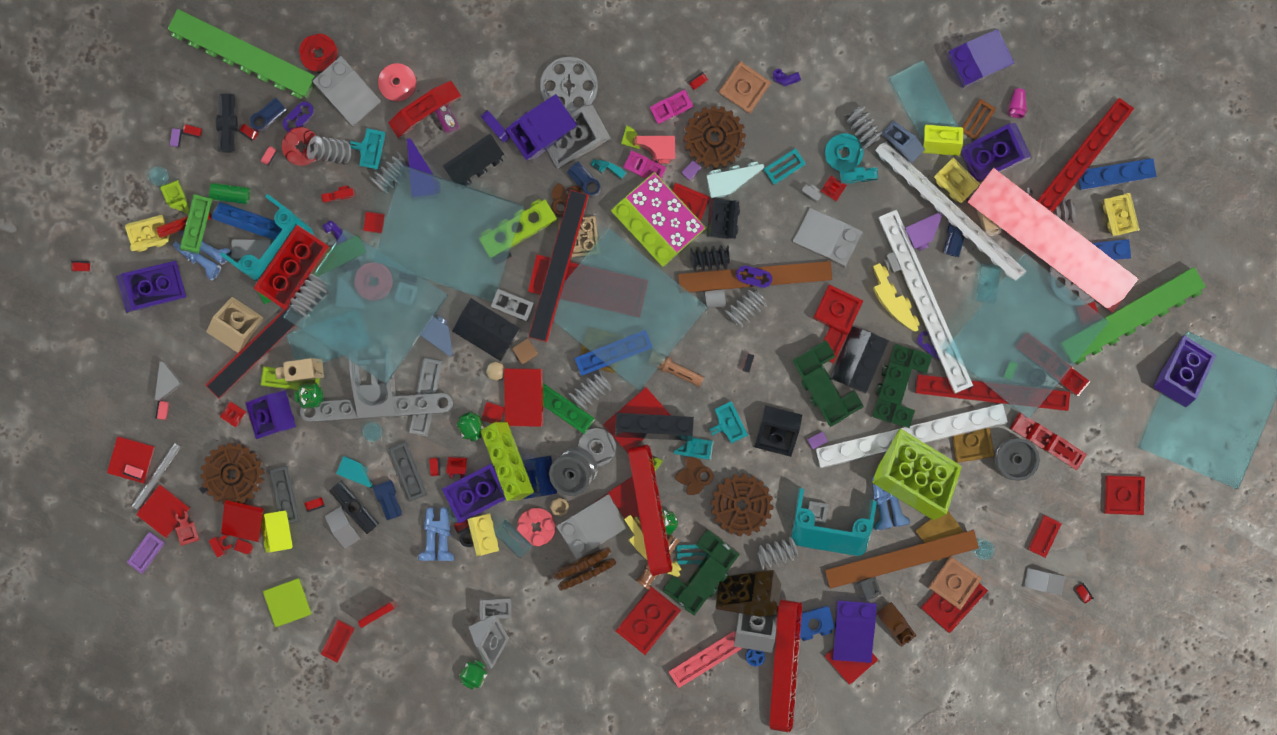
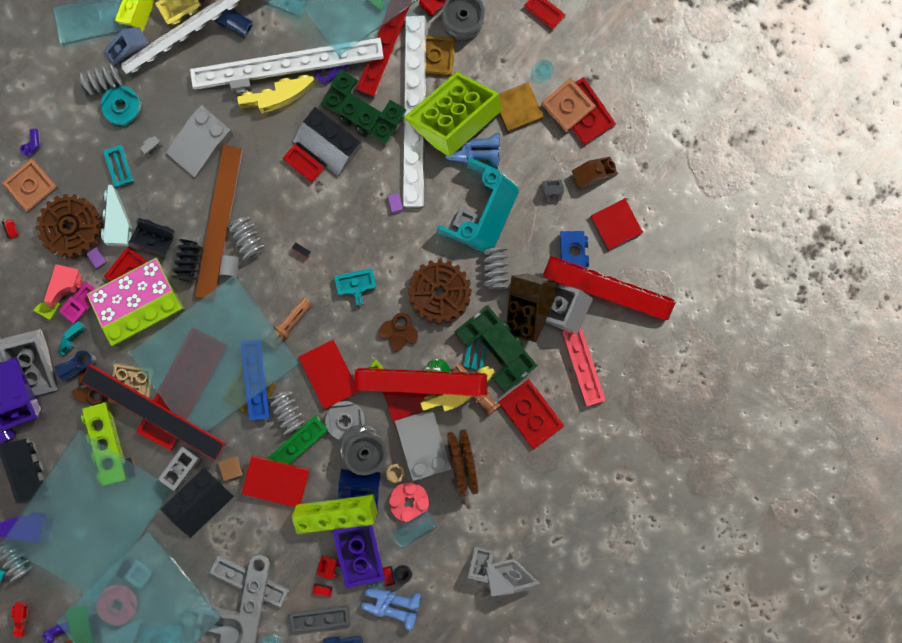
camera: 80 degrees left, 5 degrees down
red tile [363,212,385,234] -> none
sand blue slope [419,315,454,357] -> none
green head [456,412,485,442] -> none
green head [459,660,488,690] -> none
light yellow bracket [468,513,499,556] -> none
red plate [481,402,505,424] -> none
tan tile [486,362,505,381] -> none
black brick [615,413,694,441] -> none
dark pink slope [650,90,694,124] -> none
teal slope [673,438,714,460] -> none
dark purple beam [736,266,772,288] -> none
blue wheel [745,649,765,667] -> none
black slope [754,405,803,457] -> none
dark green bracket [792,340,864,427] -> none
red tile [813,284,863,335] -> none
red tile [820,175,847,202] -> none
dark orange tile [825,529,979,589] -> none
dark purple slope [833,601,877,663] -> none
teal plate [839,167,878,184] -> none
medium lavender slope [905,213,942,251] -> none
light grey slope [1024,568,1066,595] -> none

